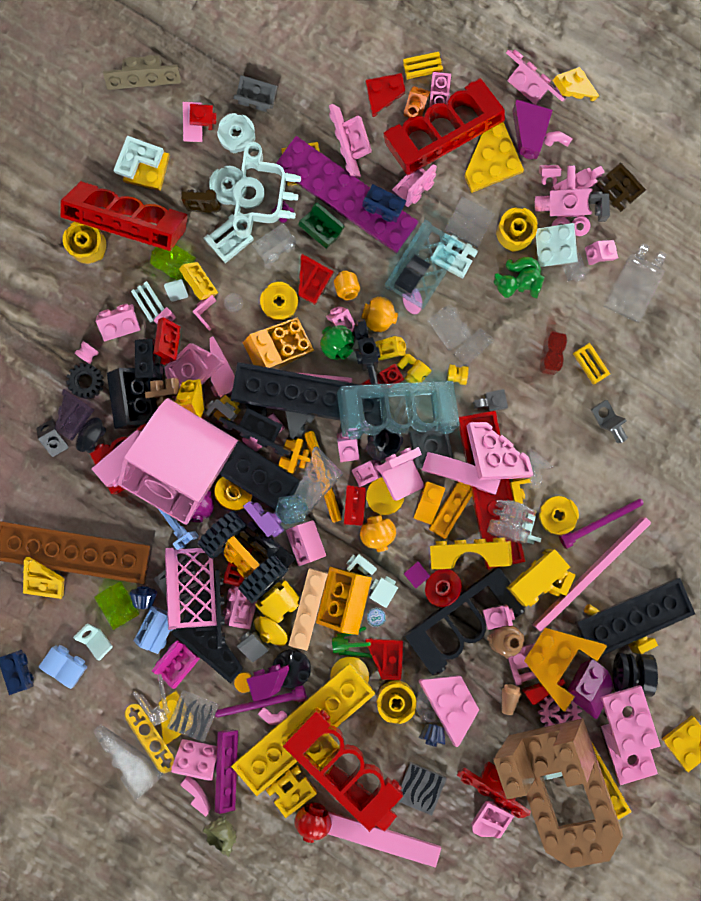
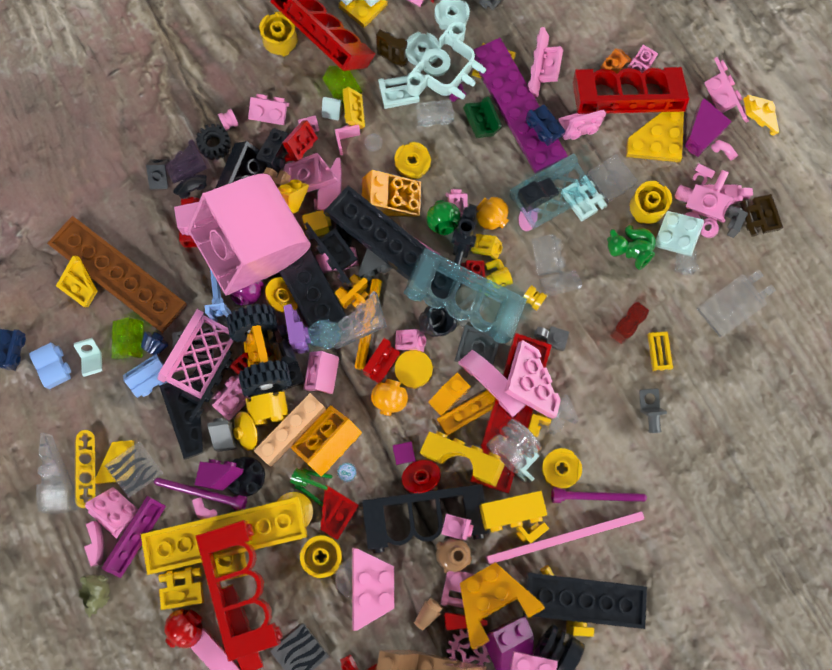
camera: 25 degrees right, 10 degrees down
light aqua tile [131,281,164,324] -> none
clear plant [133,674,170,726] -> none
dark pink bracket [152,641,200,689] -> none
dark grey bracket [205,399,237,421] -> none
light orange tile [234,672,252,693] -> none
red wing [298,254,334,305] -> none
light orange head [333,271,360,300] -> none
bright pink bracket [337,430,359,462] -> none
light aqua bracket [346,554,377,575] -> none
red wing [365,73,405,117] -> none
light aqua brick [369,576,398,608] -> none
bright pink bracket [378,447,424,501] -> none
yellow tile [403,52,443,80] -> none
dark blue piece [419,724,445,747] -> none
bright pink bracket [585,240,618,265] -> none

